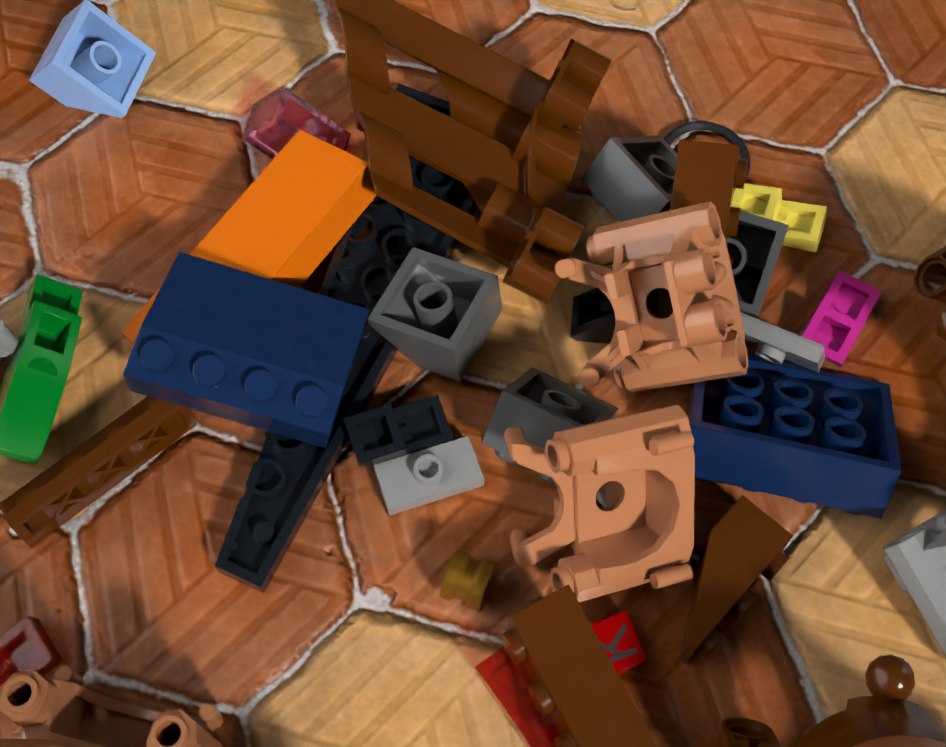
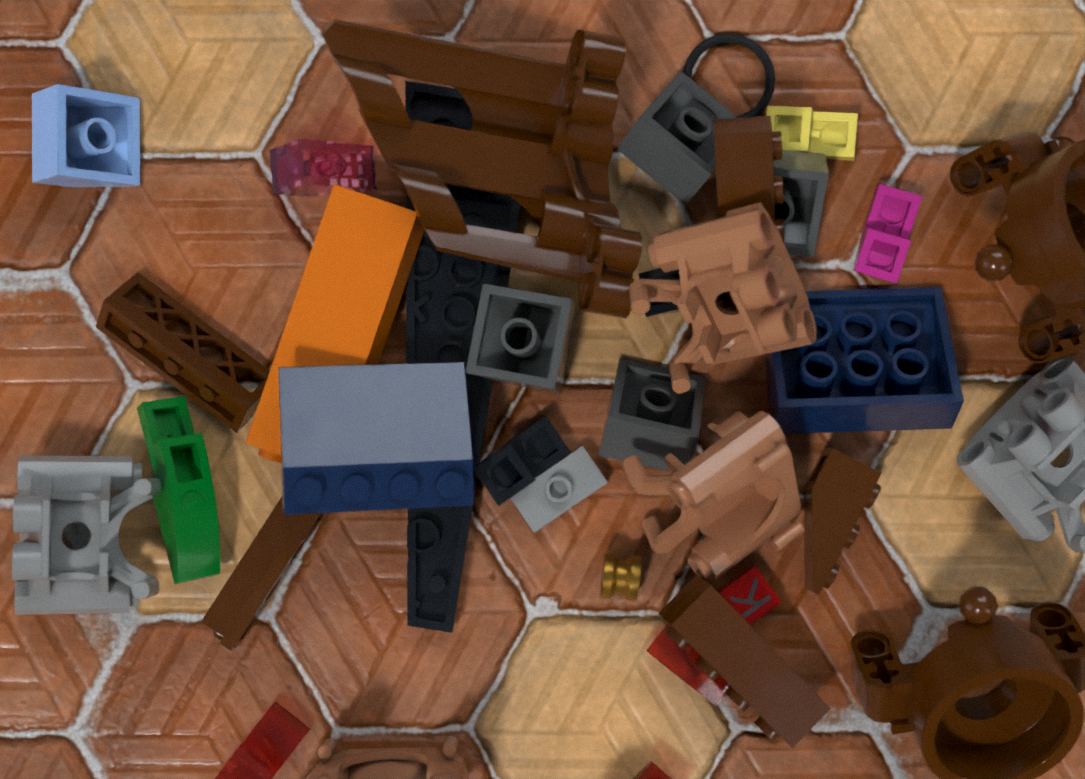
camera: 15 degrees left, 25 degrees up
light grey plate [741,312,825,373] -> none
none -> reddish brown fence [96,272,270,433]

